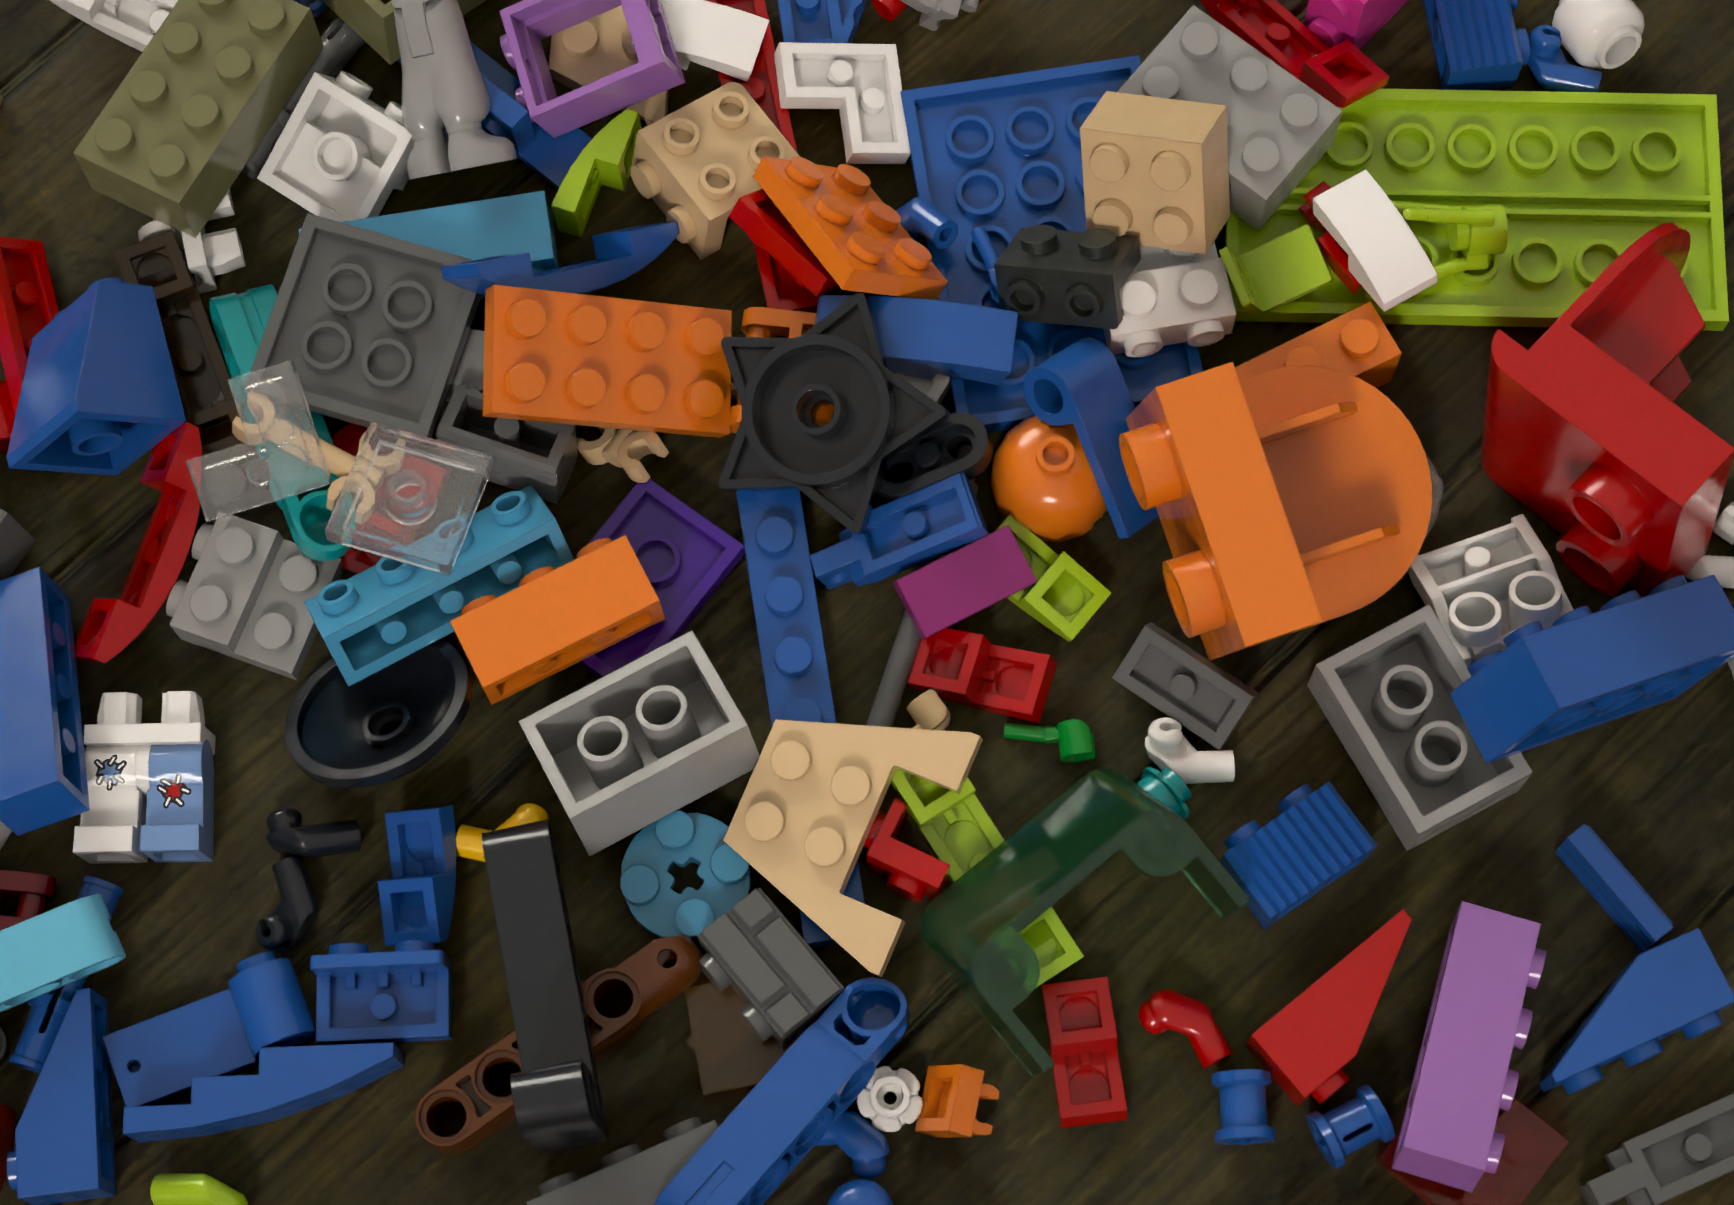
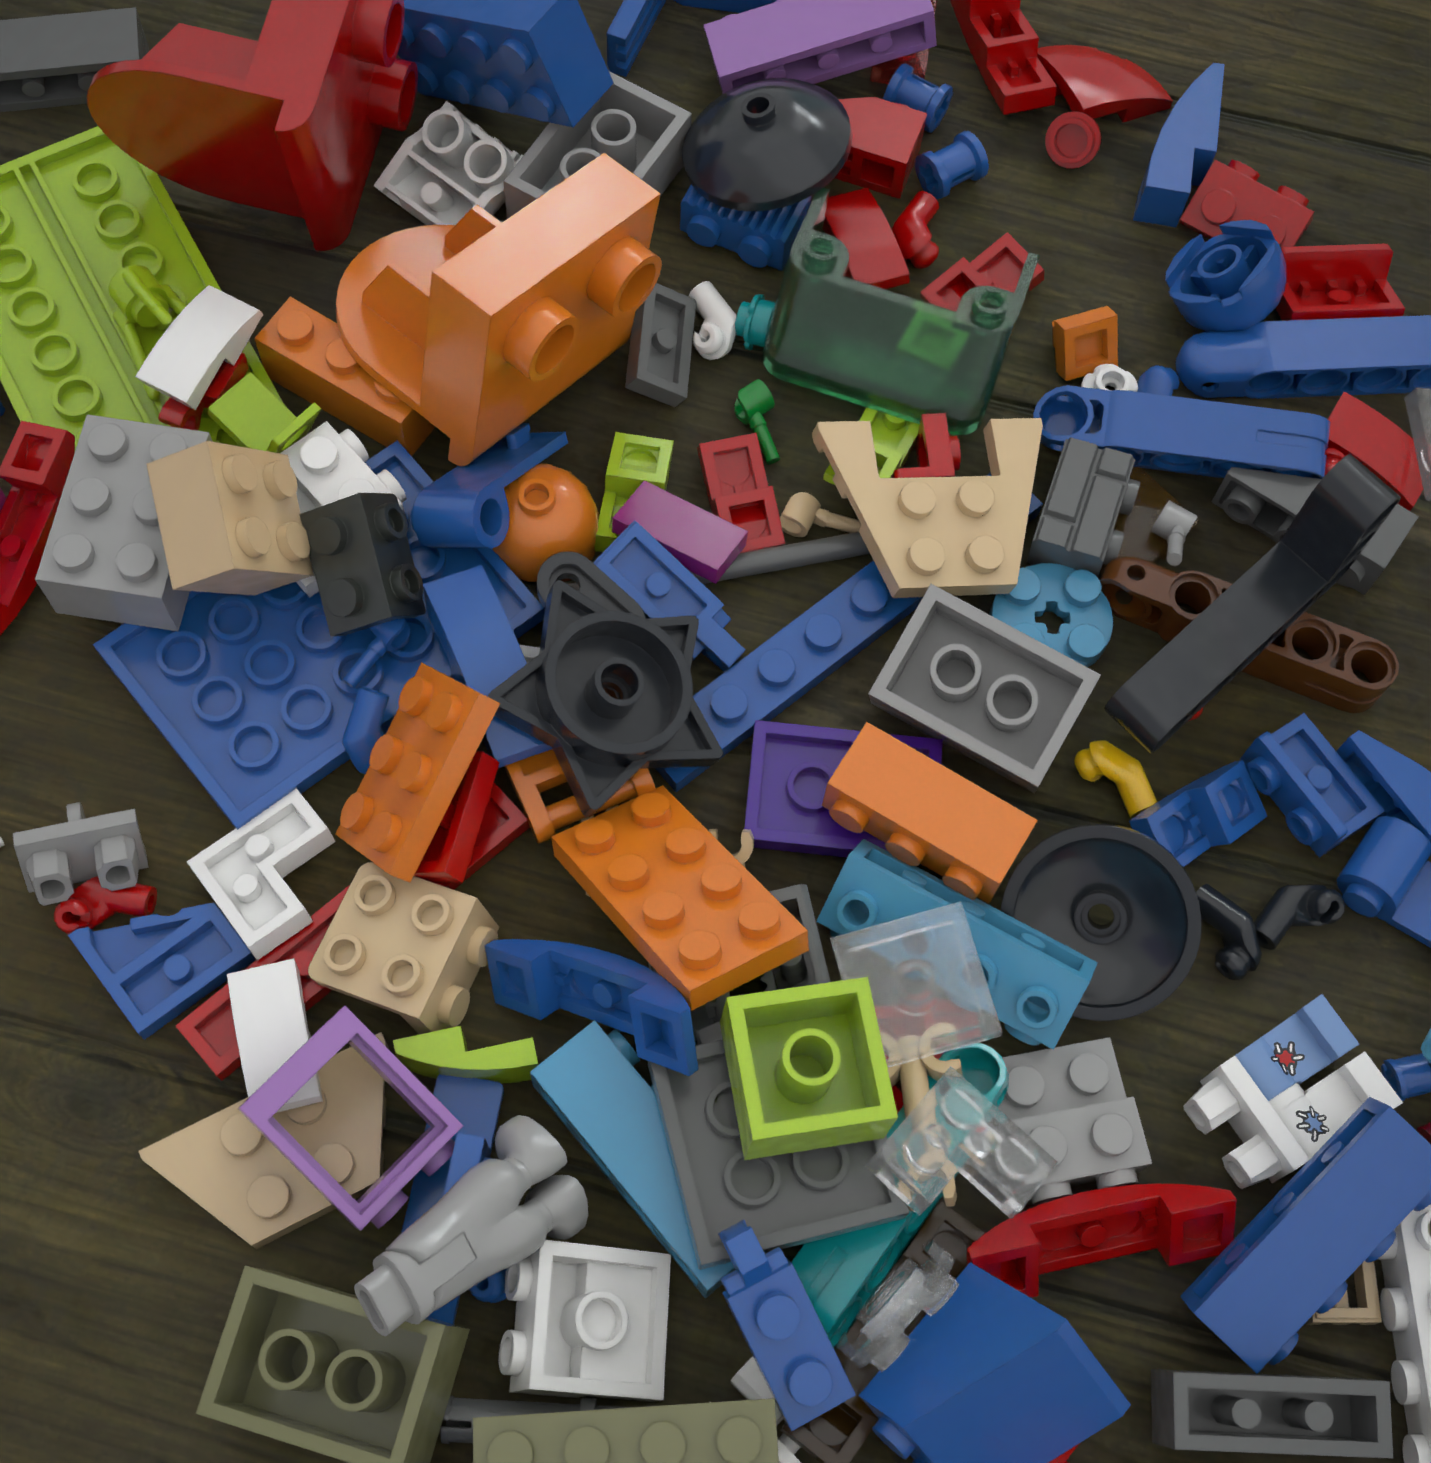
camera: 130 degrees left, 5 degrees down
none -> black dish [682,78,852,211]
none -> blue hinge [718,1219,856,1431]
none -> lime brick [720,977,898,1160]
none -> red slope [815,188,910,297]
none -> clear plate [837,1238,959,1372]
none -> light grey hand [1151,500,1197,566]

